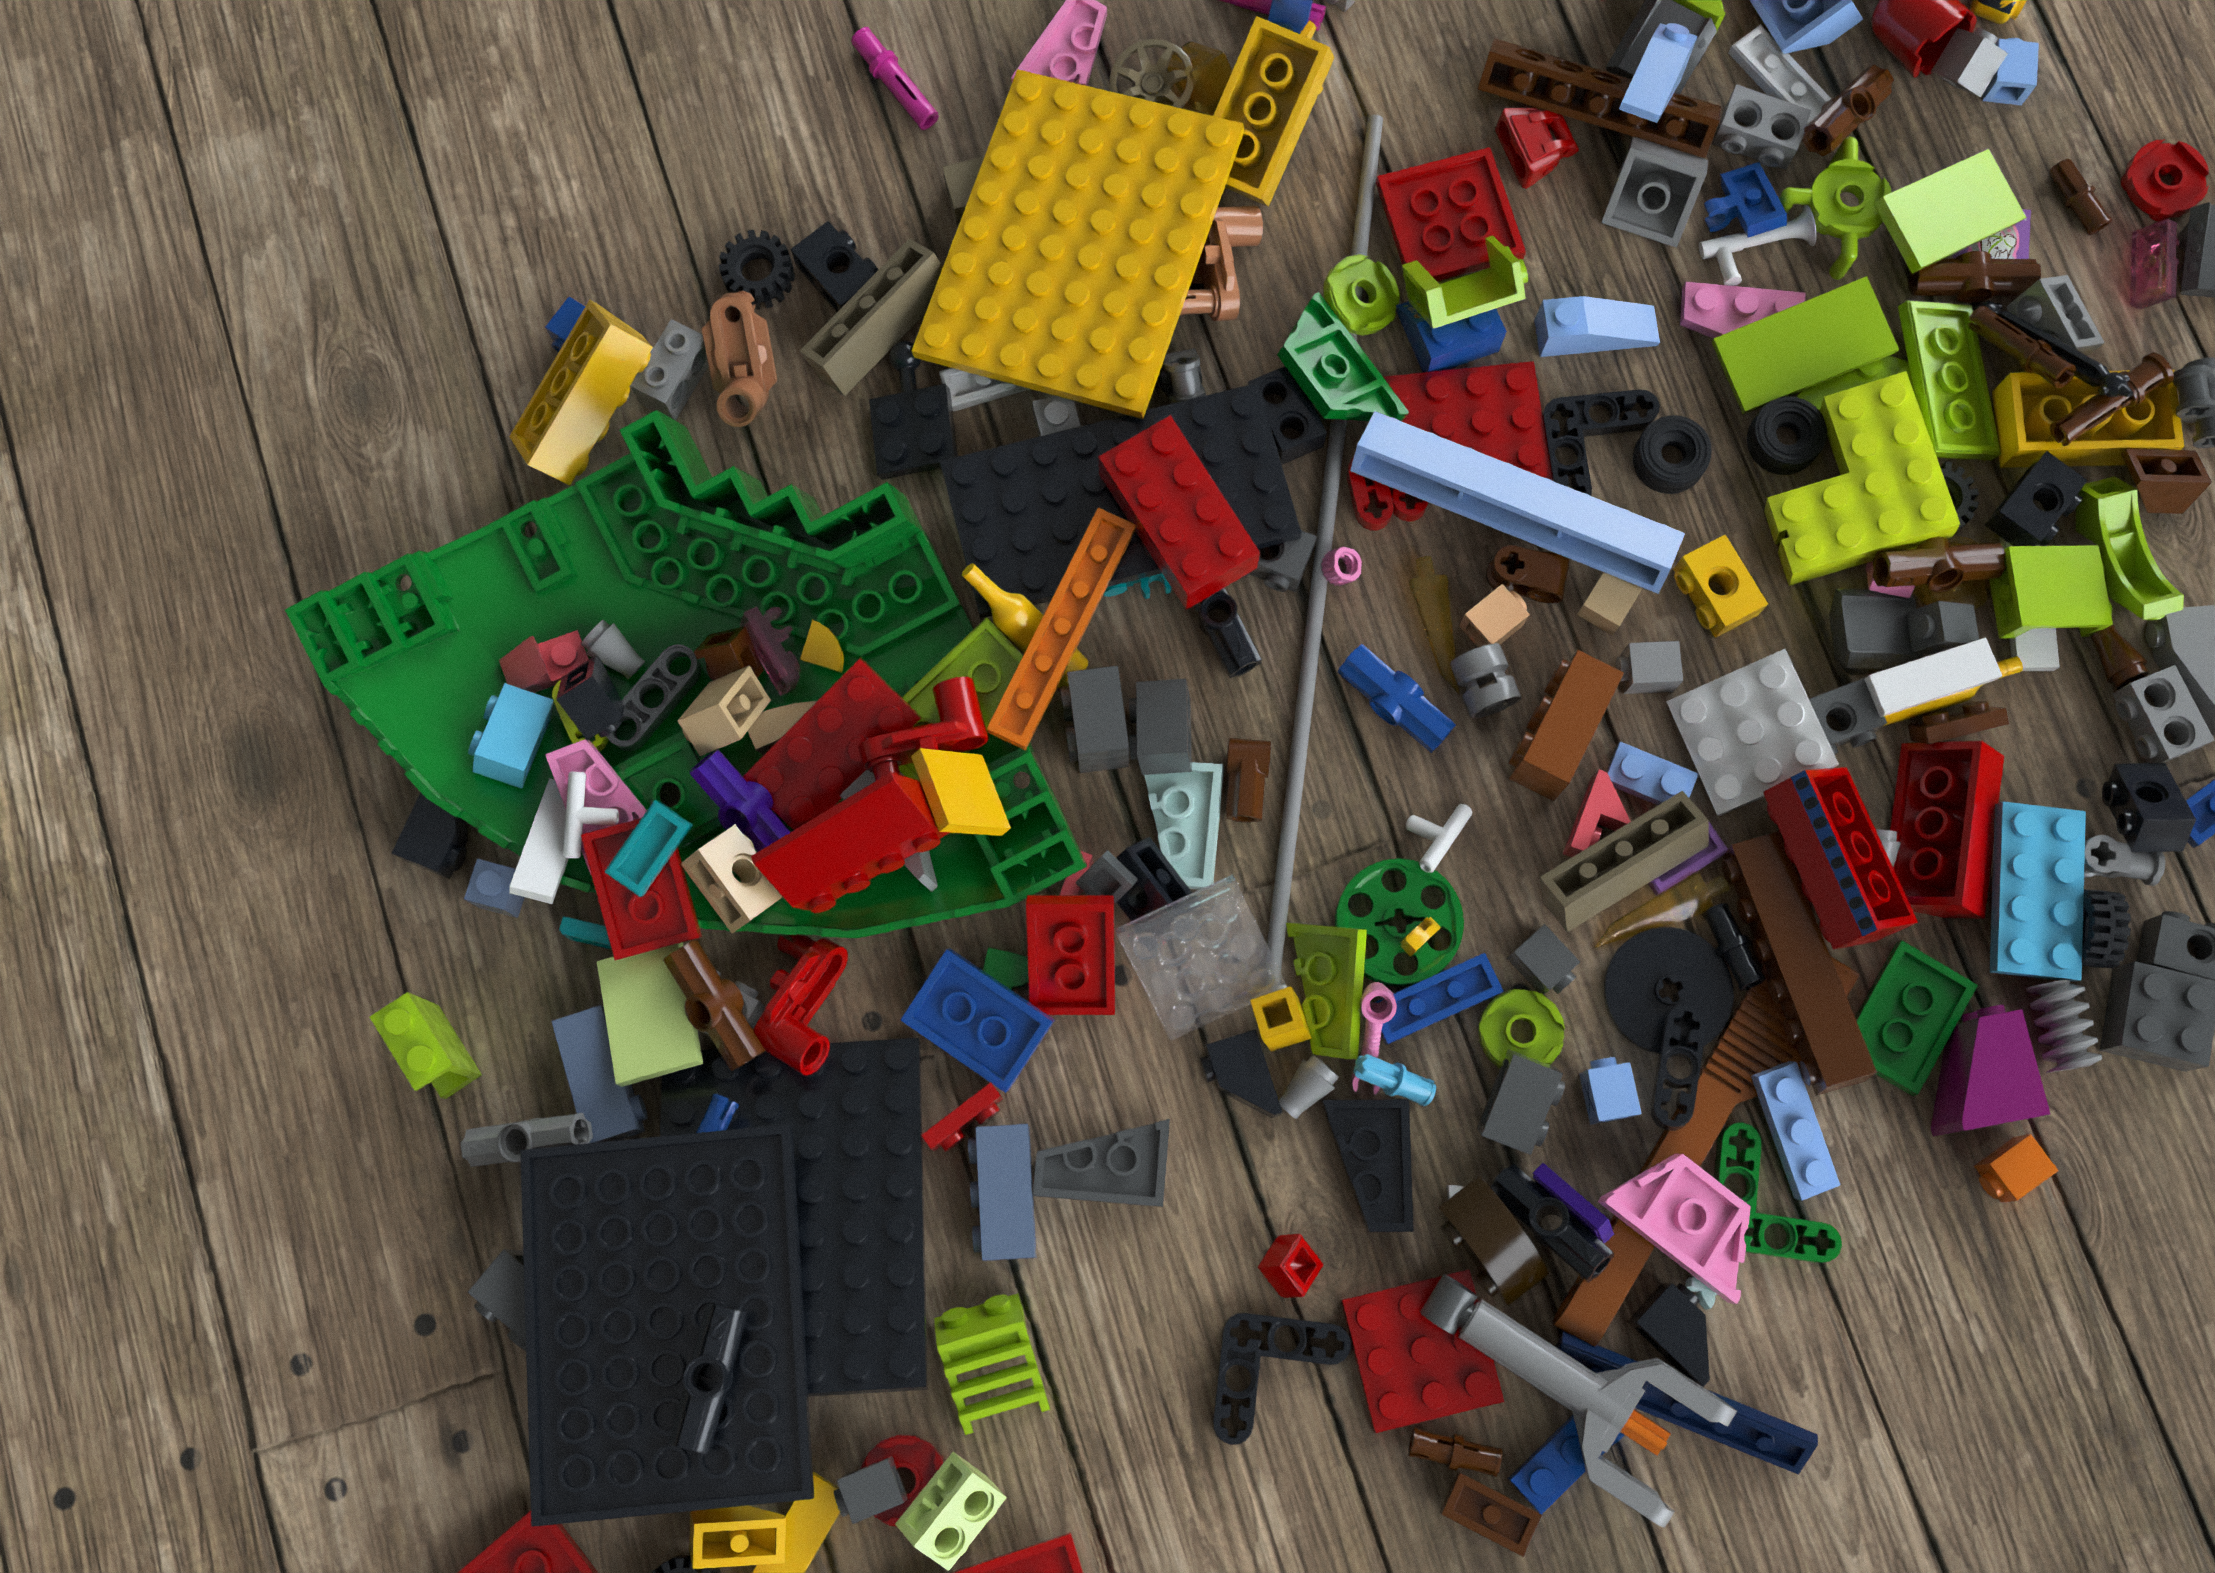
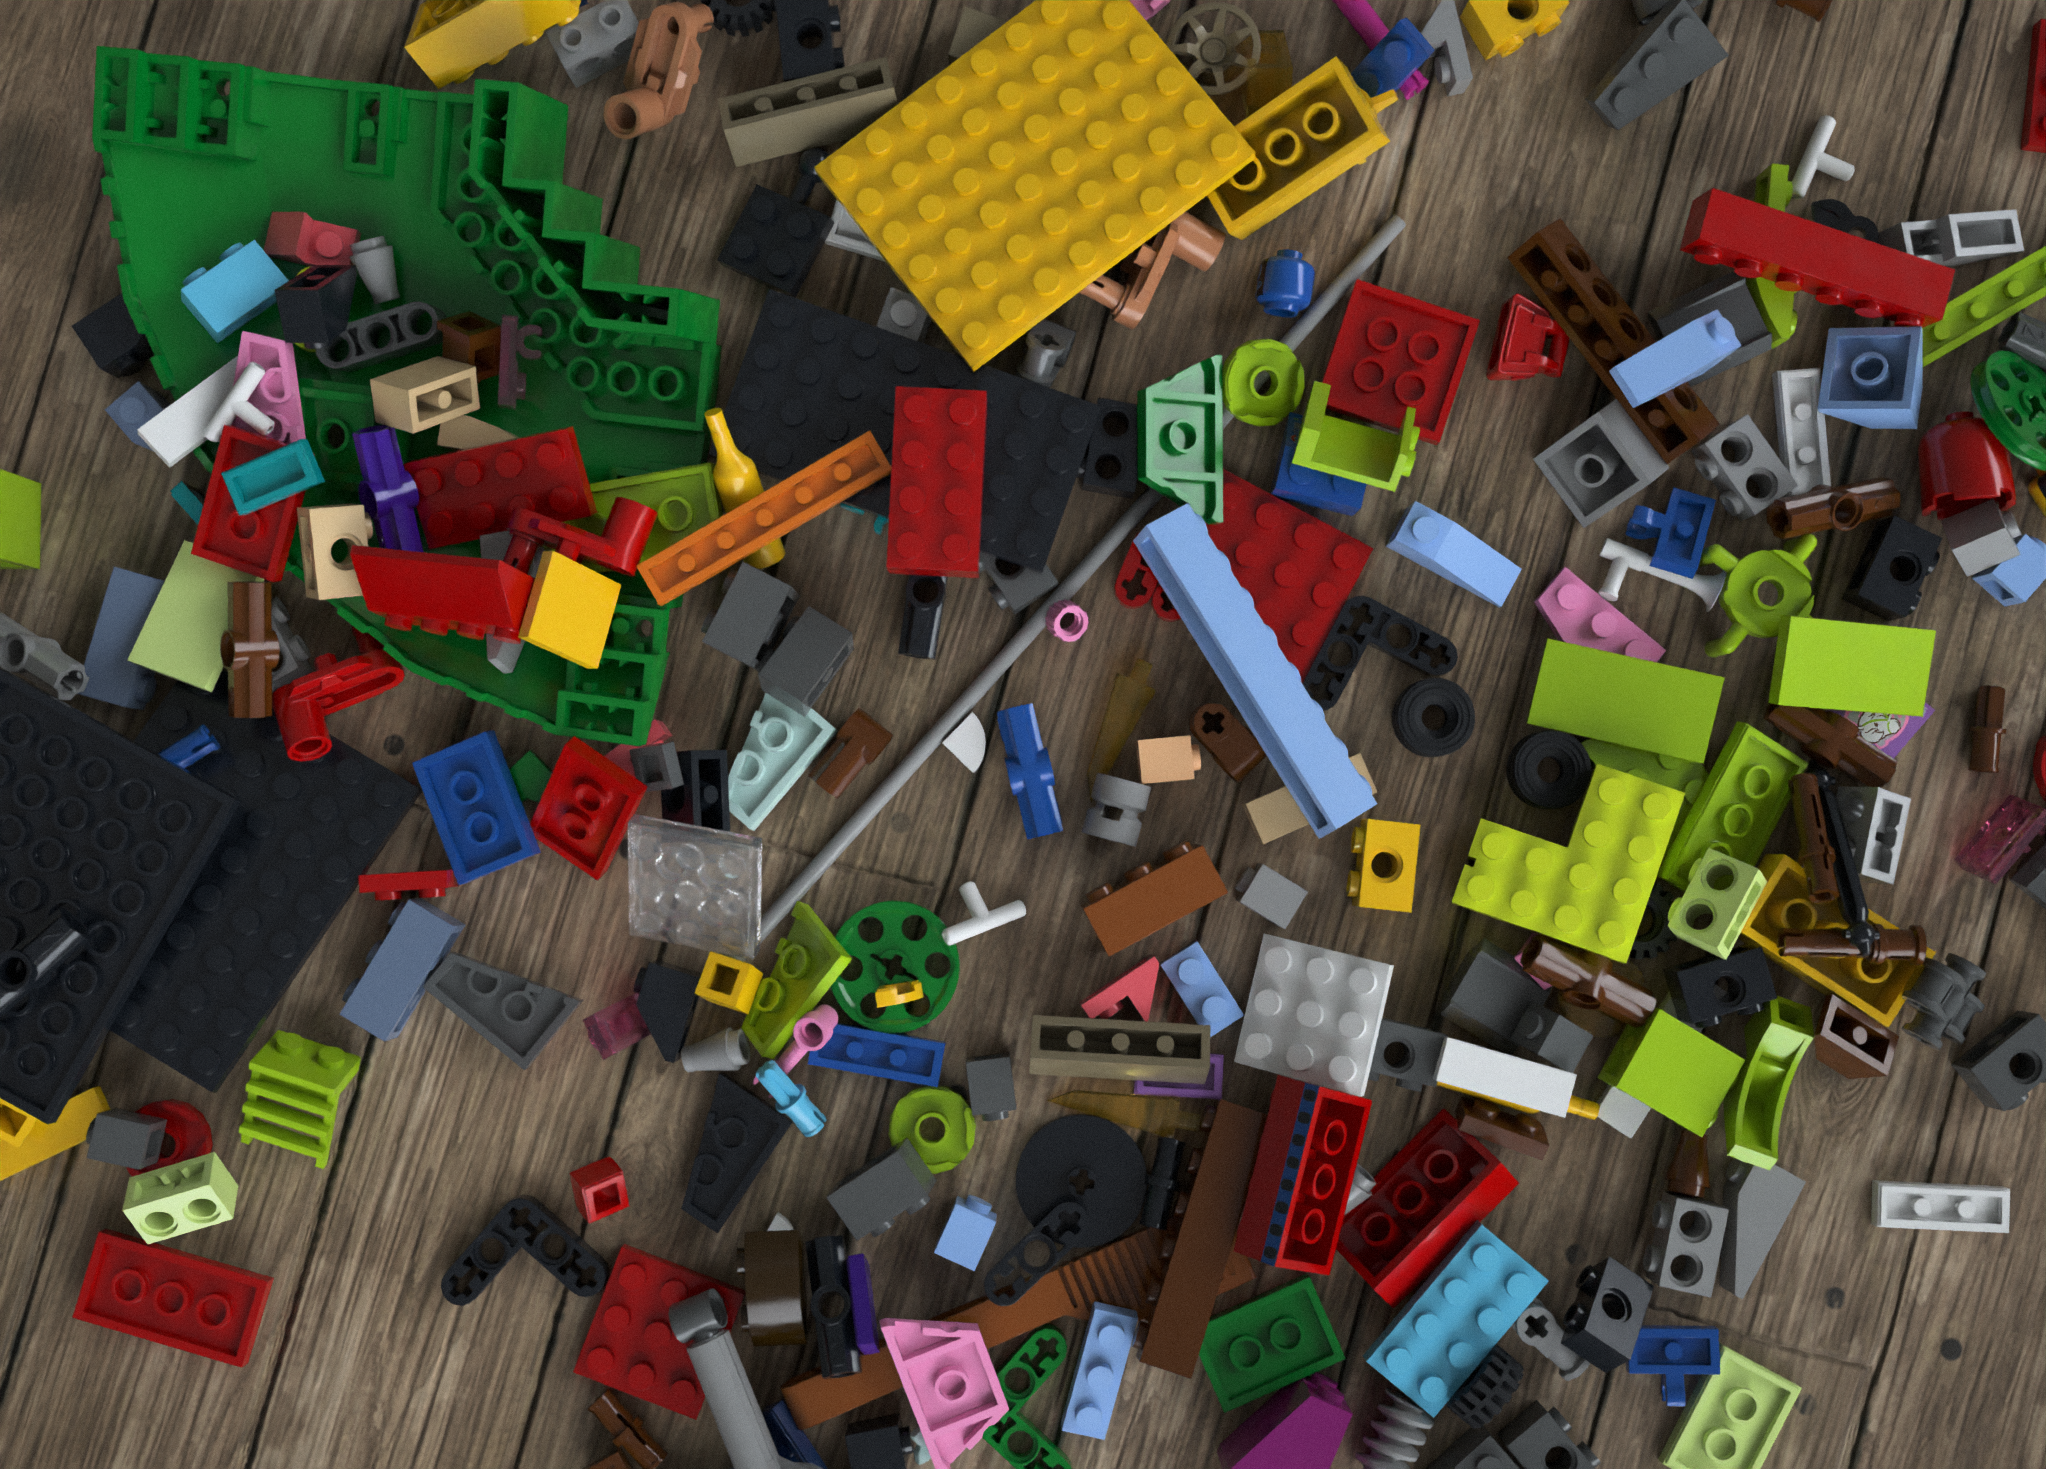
camera: 30 degrees right, 10 degrees up
yellow tile [800,620,844,673] -> none
none -> clear pink plate [583,993,651,1060]
none -> white tile [942,712,986,773]
none -> blue head [1255,249,1315,318]
none -> yellowish green brick [1667,848,1767,960]
none -> black brick [1841,515,1942,621]

